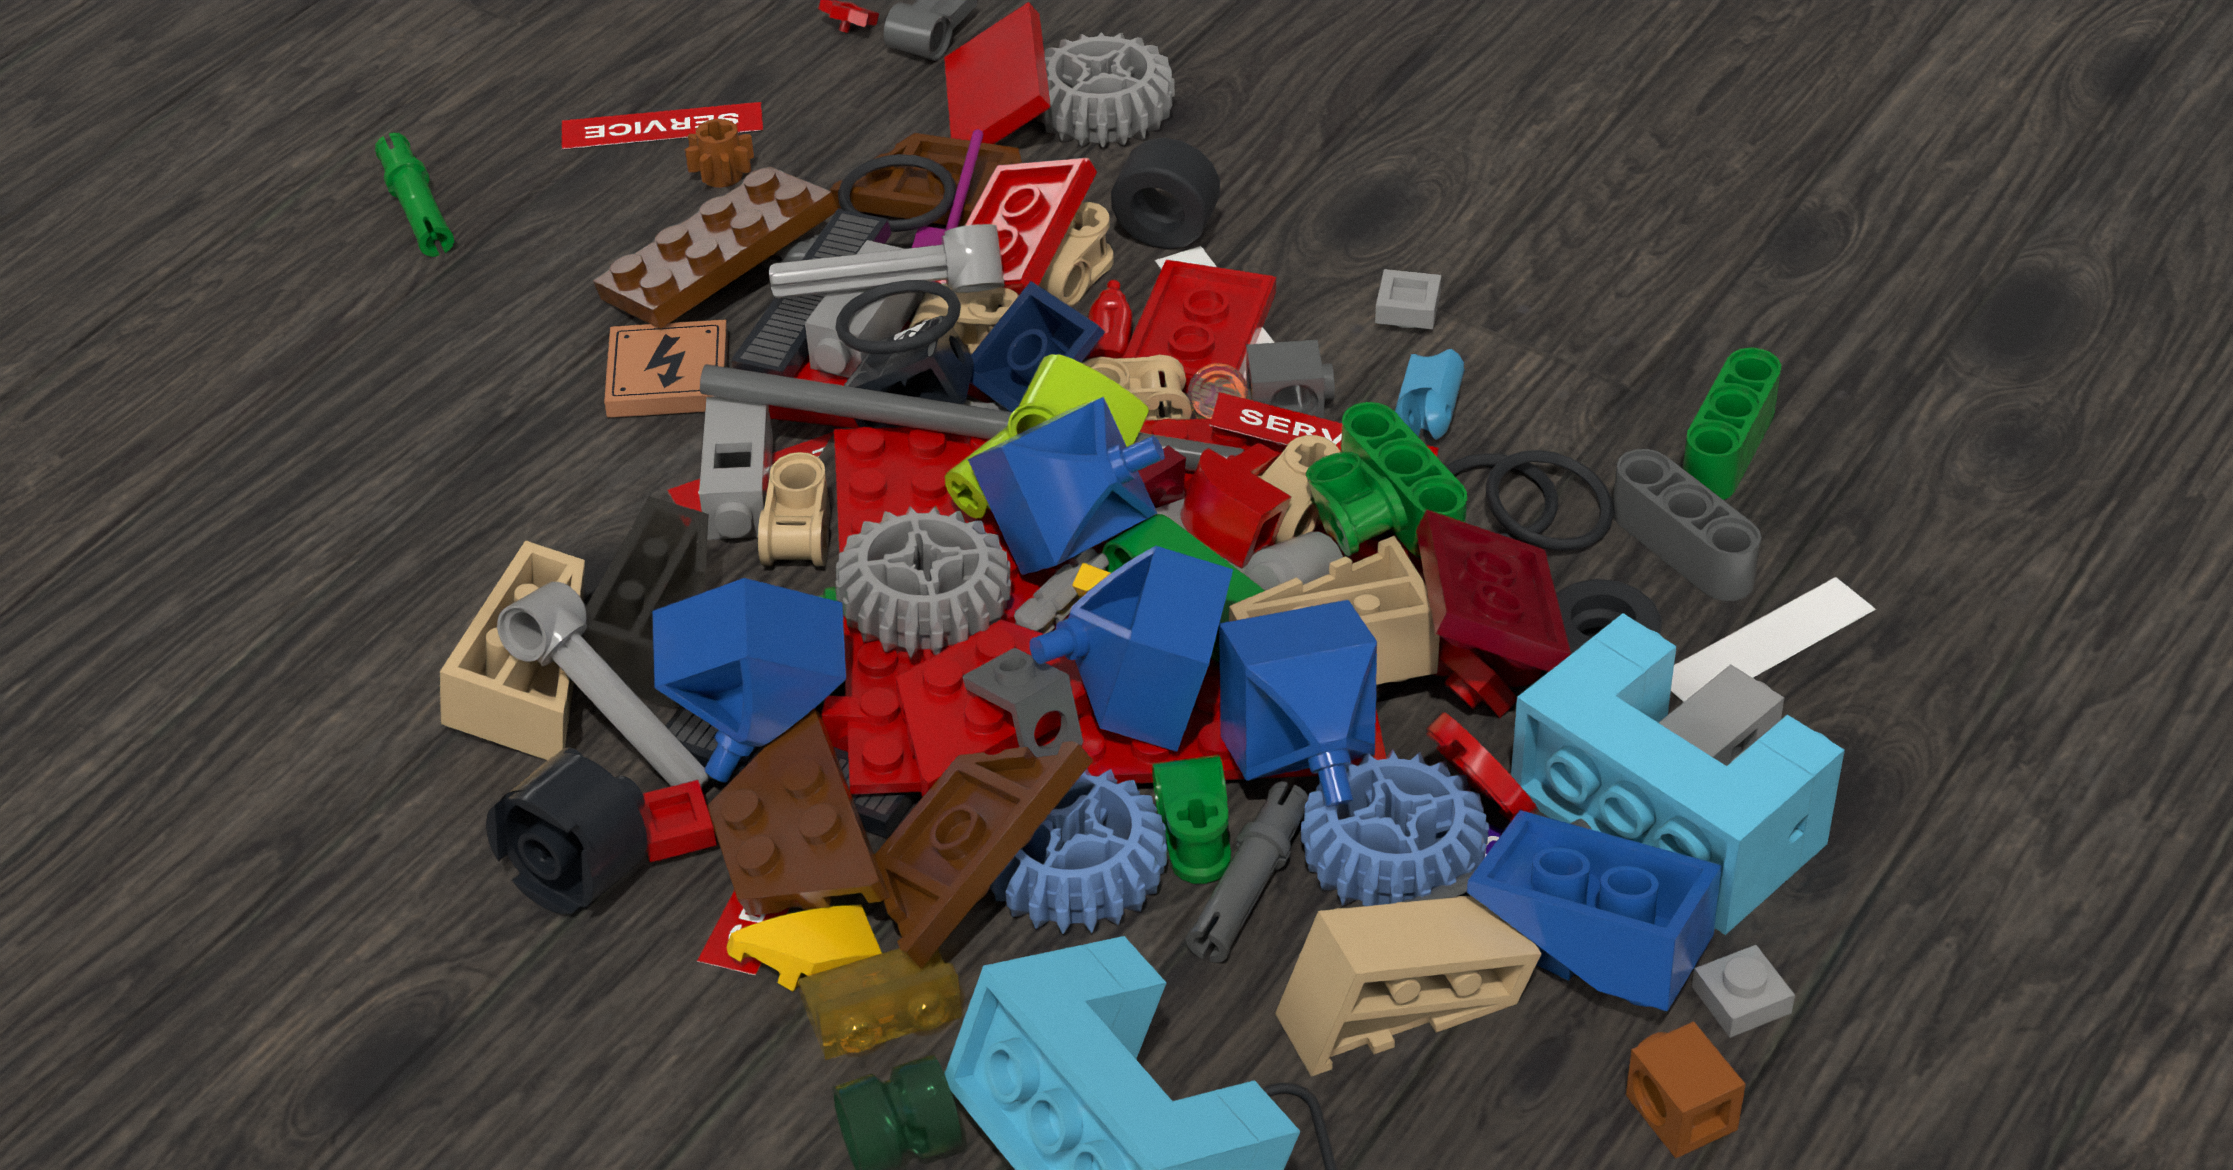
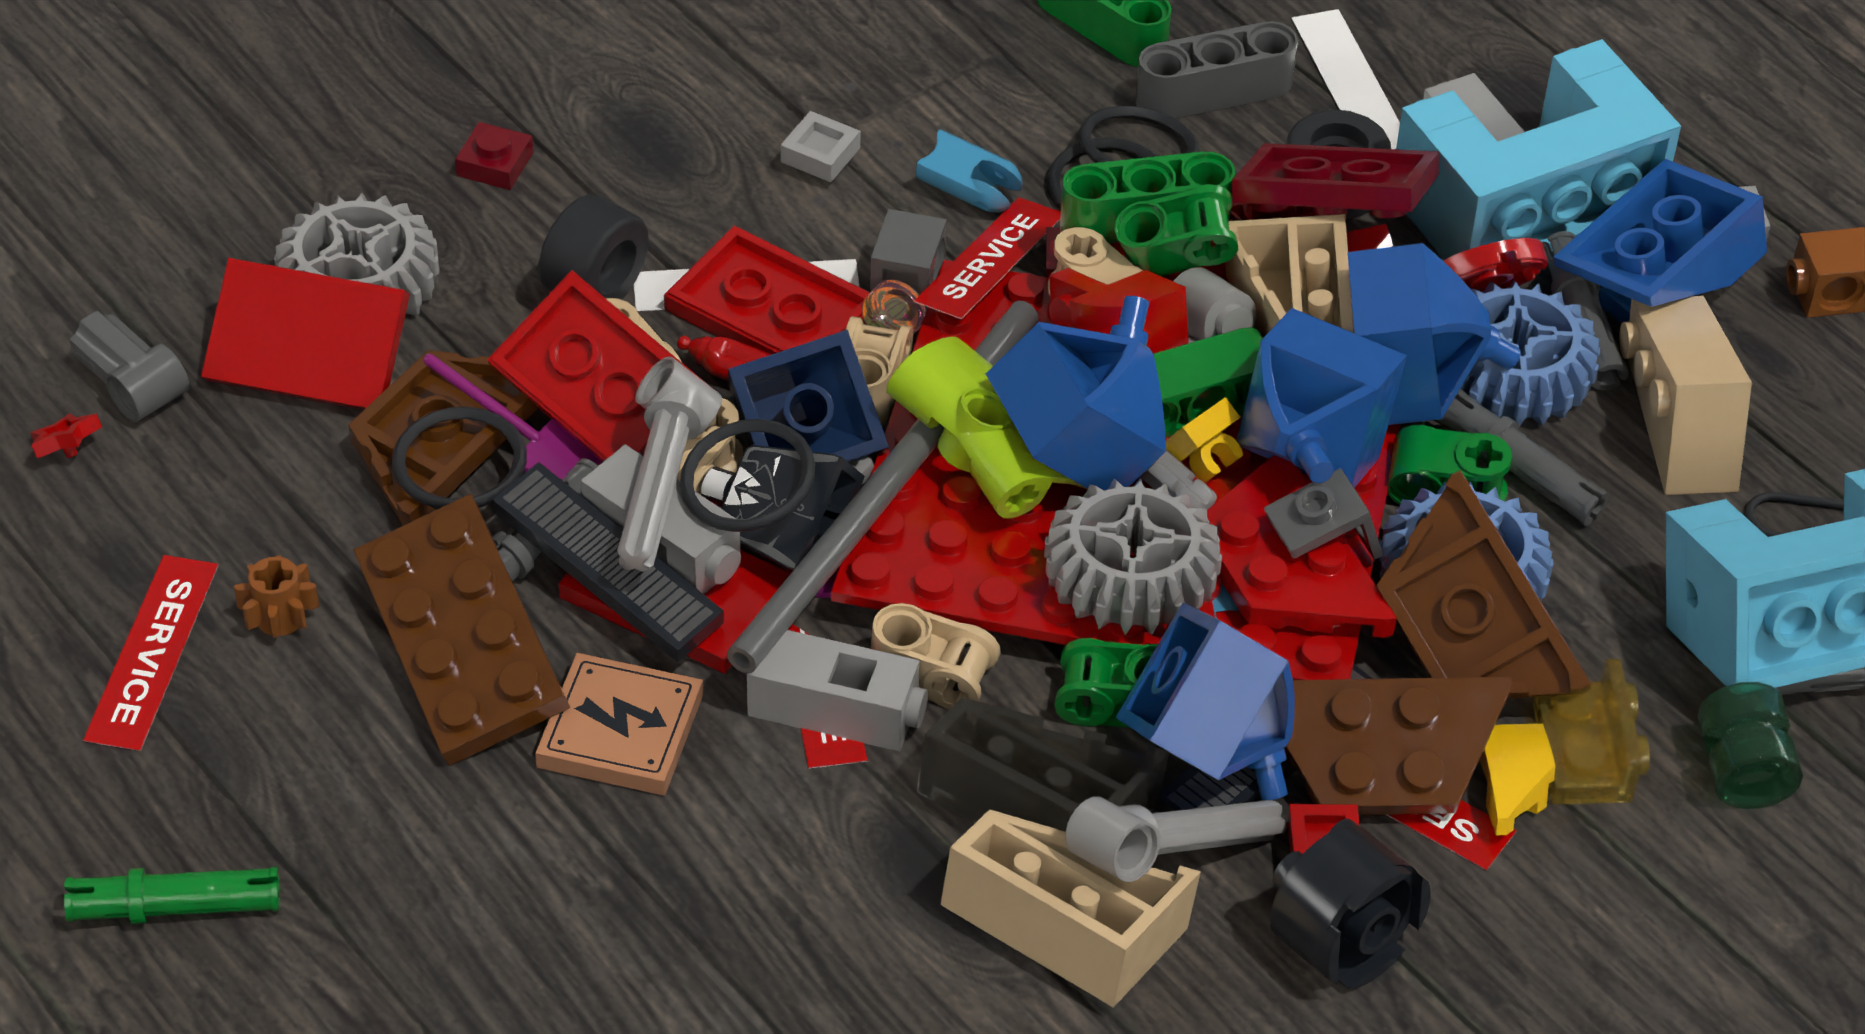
camera: 75 degrees left, 5 degrees up
none -> dark red plate [455,122,534,190]

